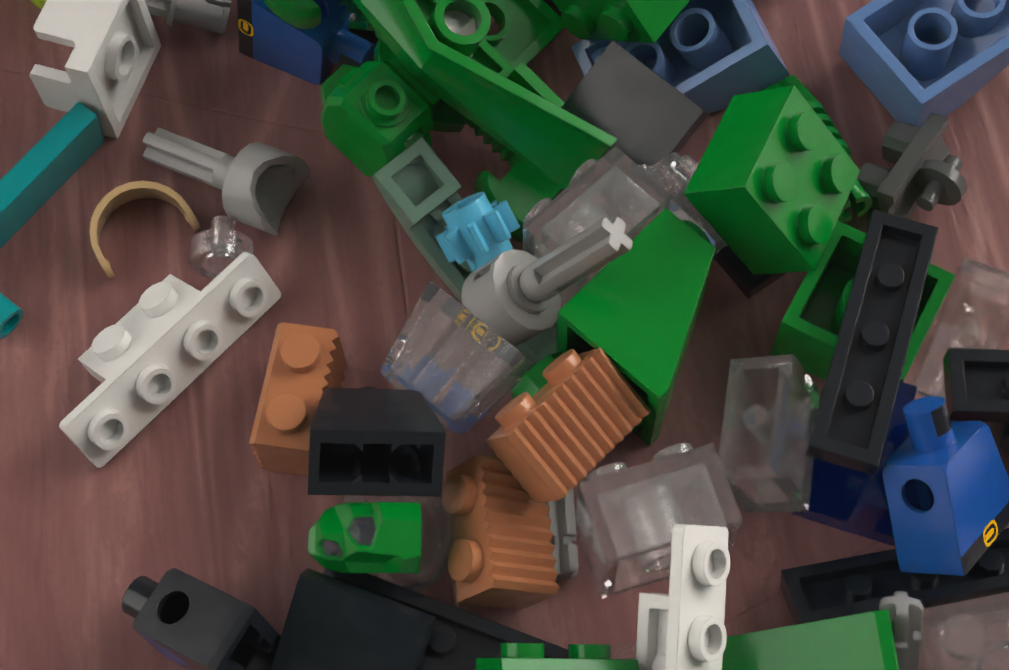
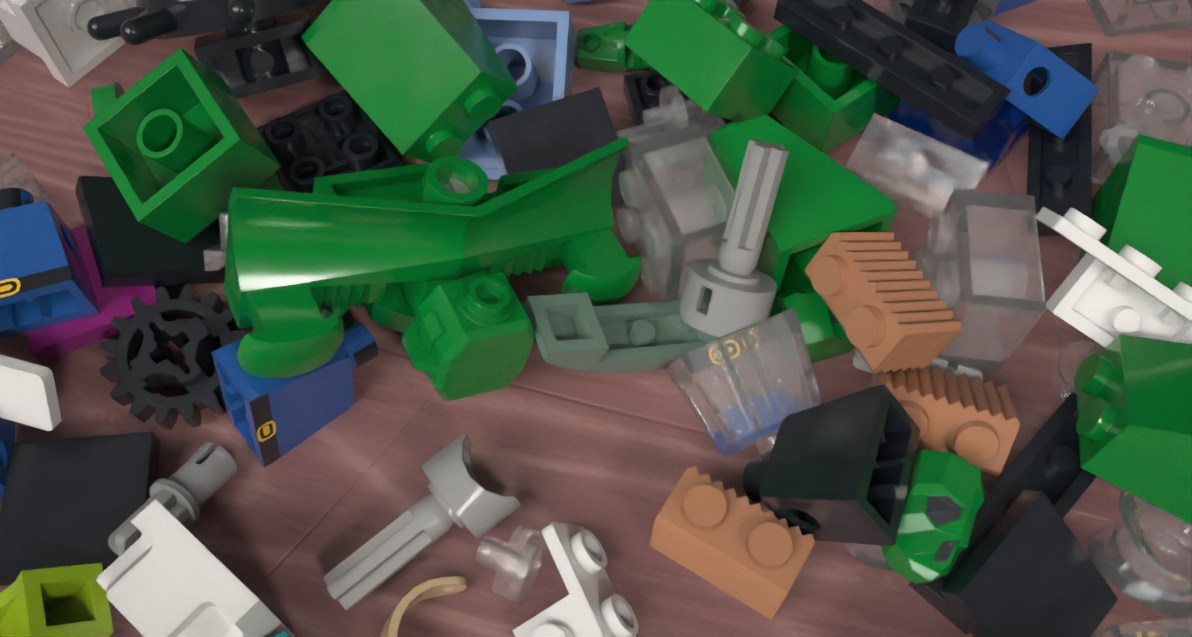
camera: 70 degrees left, 5 degrees down
medium azure gear [435,192,520,271] -> none

